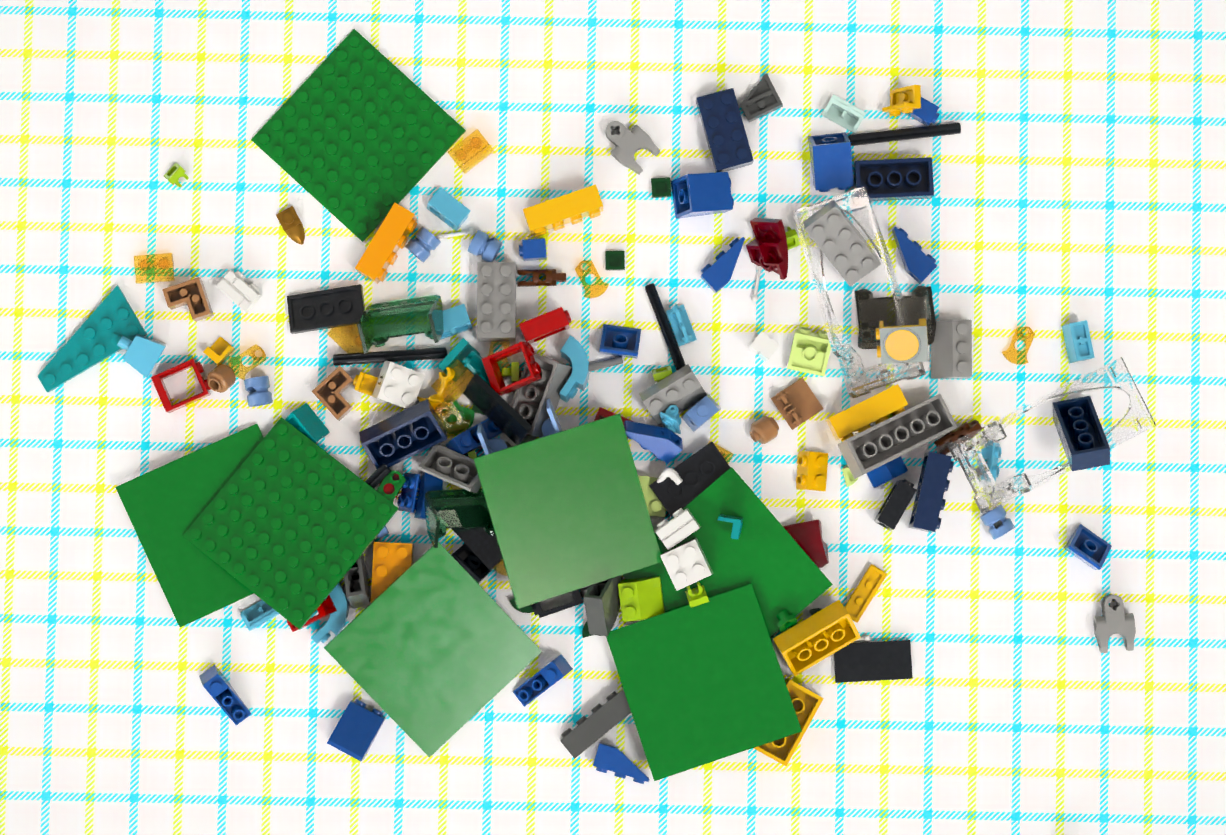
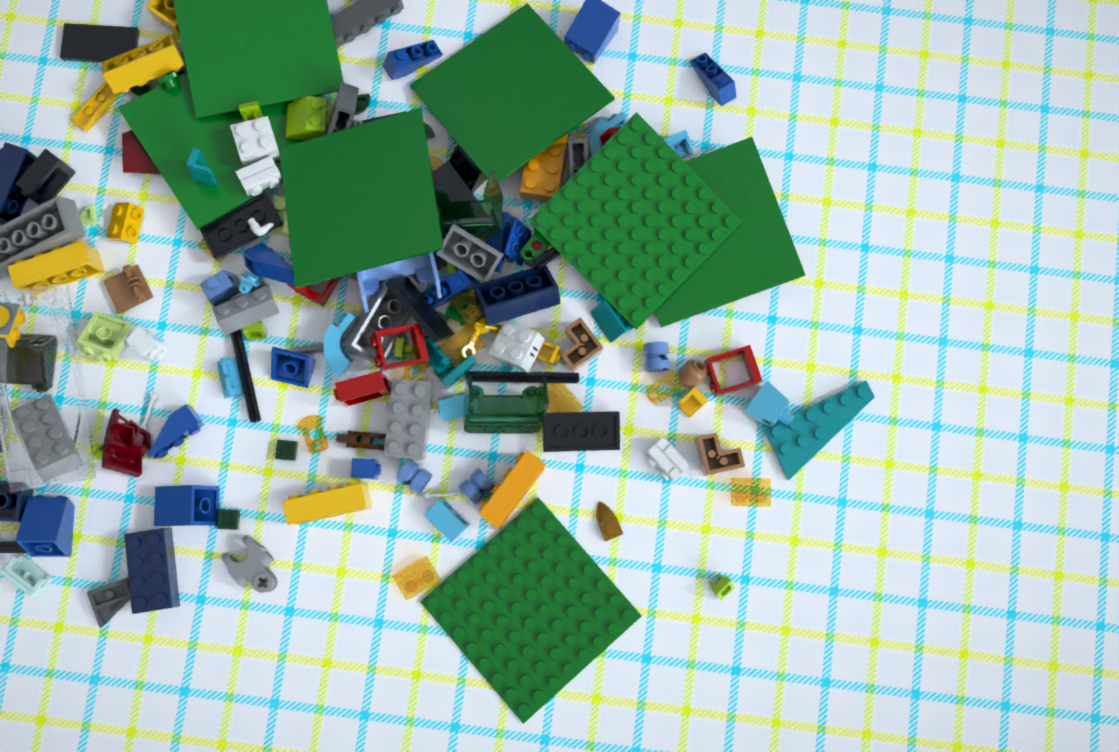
camera: 175 degrees left, 5 degrees down
medium nougat head [750,416,779,444] -> none

